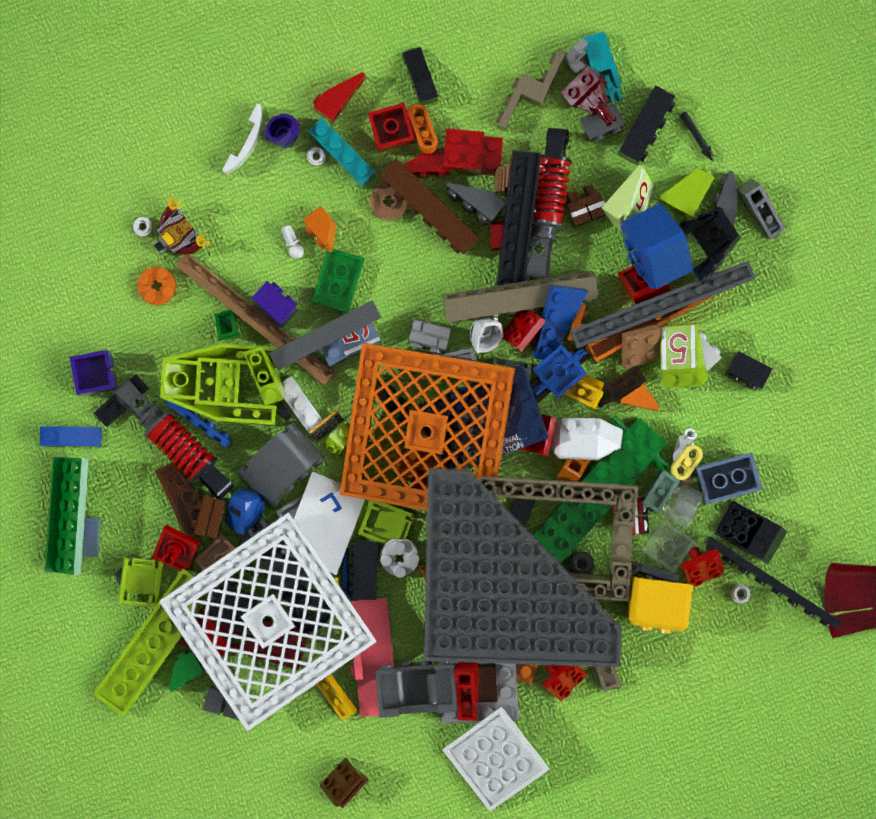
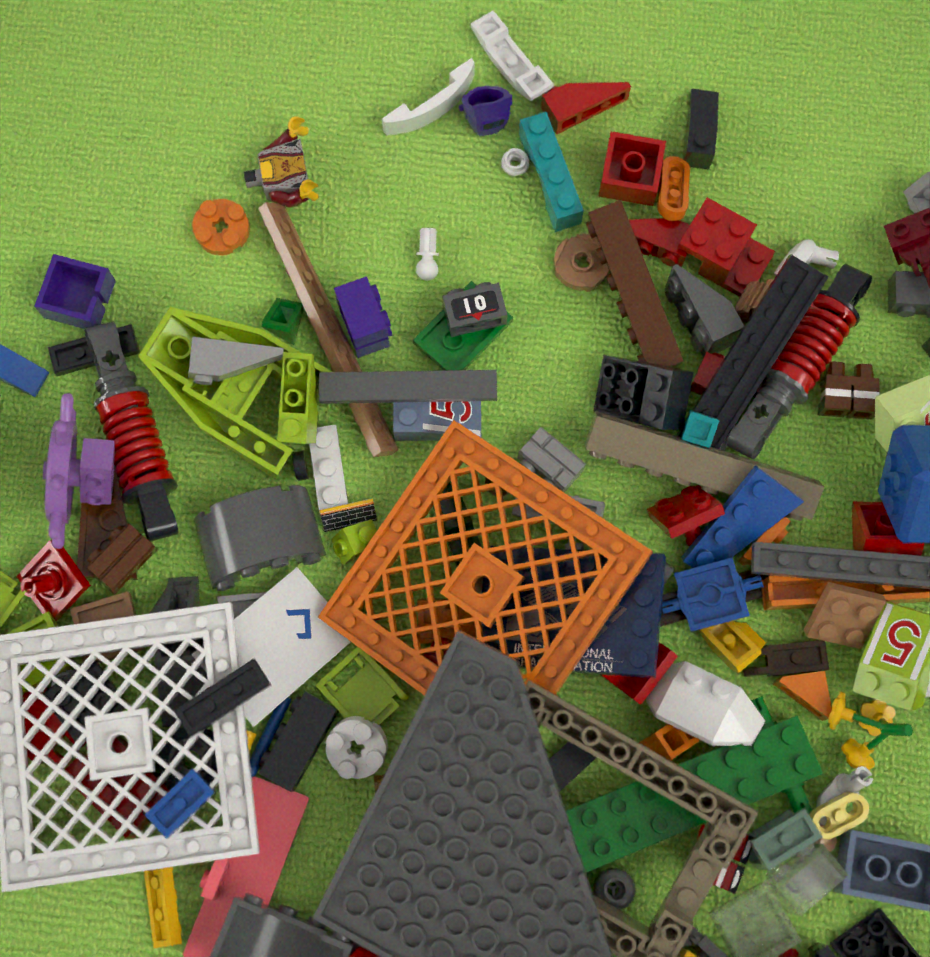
camera: 30 degrees right, 10 degrees down
white plate [133,217,152,236] -> none
blue wing [165,400,233,449] -> none
blue helmet [225,489,265,535] -> none
orange slope [303,206,337,253] -> none
white helmet [470,317,503,353] -> none
dark tan bracket [496,49,566,131] -> none
none -> medium lavender piece [43,393,115,549]
none -> blue plate [145,769,216,839]
none -> black tile [174,658,272,738]
none -> light grey slope [188,337,284,385]
none -> dark grey brick [443,282,507,337]
none -> white slope [471,11,554,101]
none -> black slope [594,355,694,430]
none -> teal plate [680,410,720,448]
none -> white arm [774,239,839,275]
none -> yellow plant [828,692,913,771]

